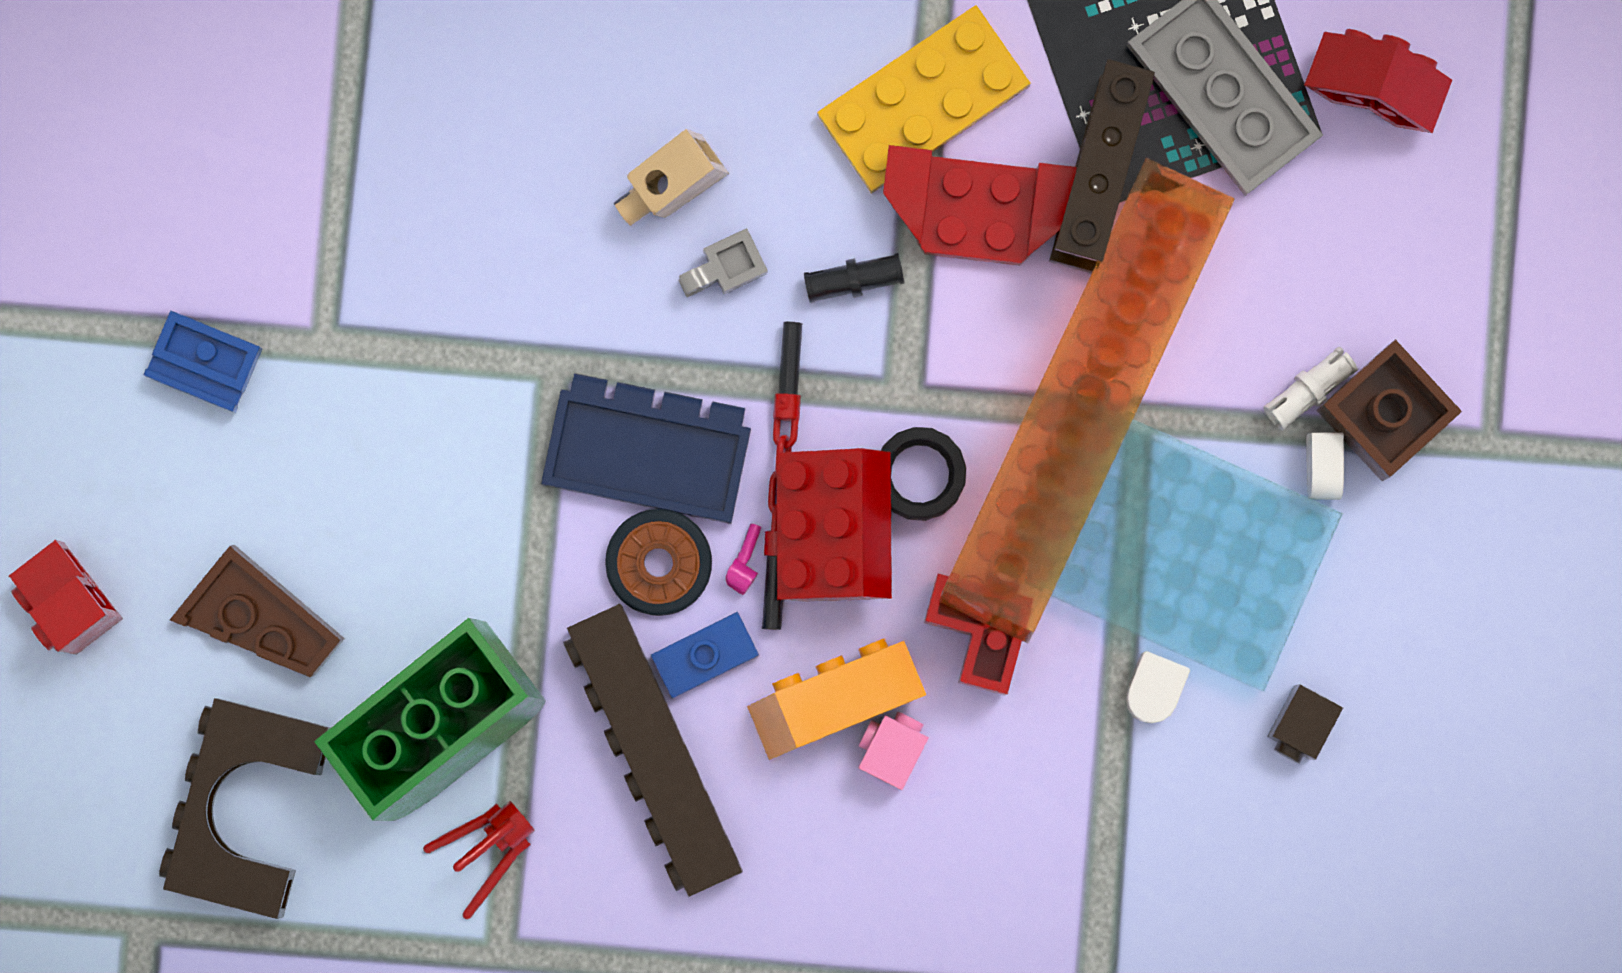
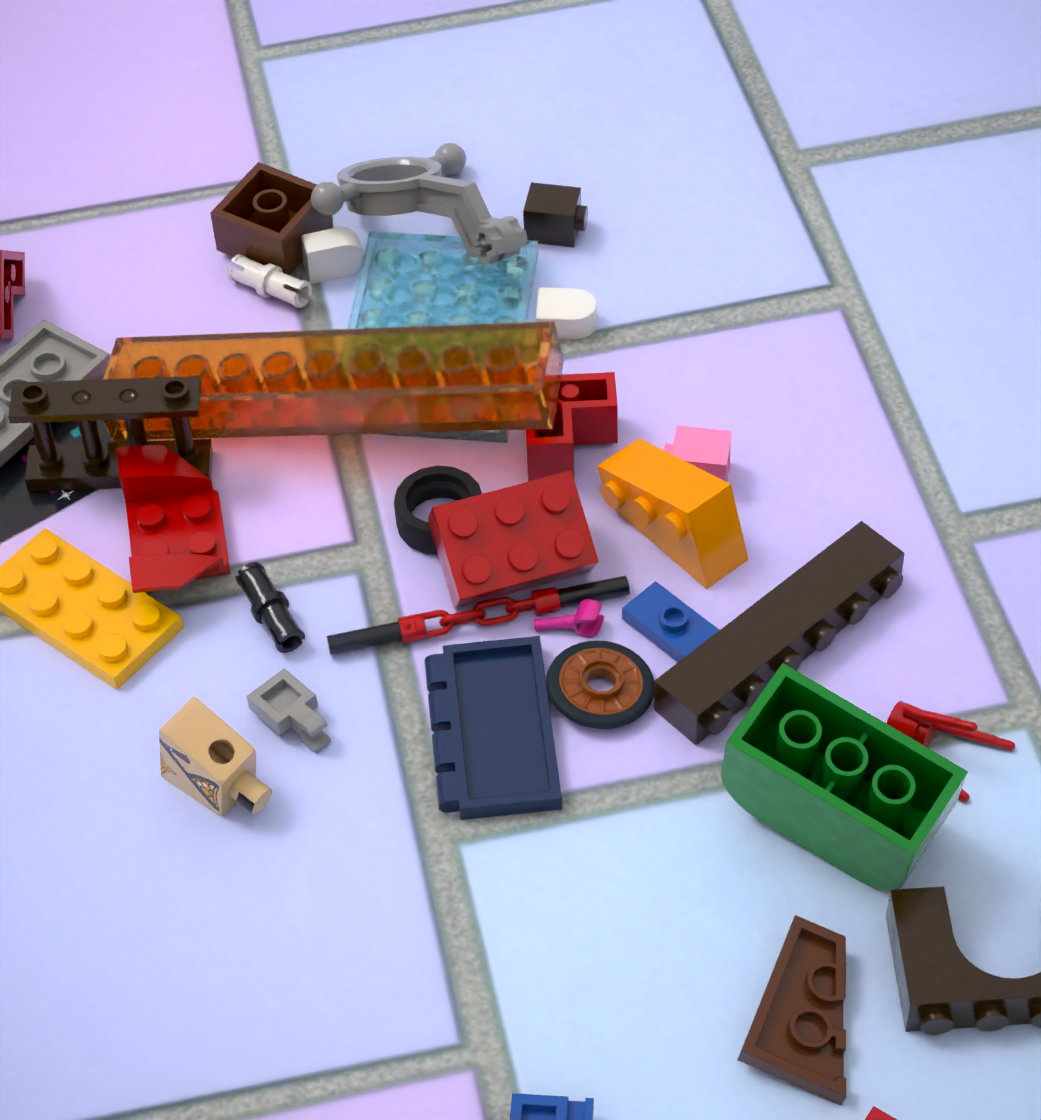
camera: 105 degrees left, 35 degrees down
none -> light grey piece [310,143,527,265]

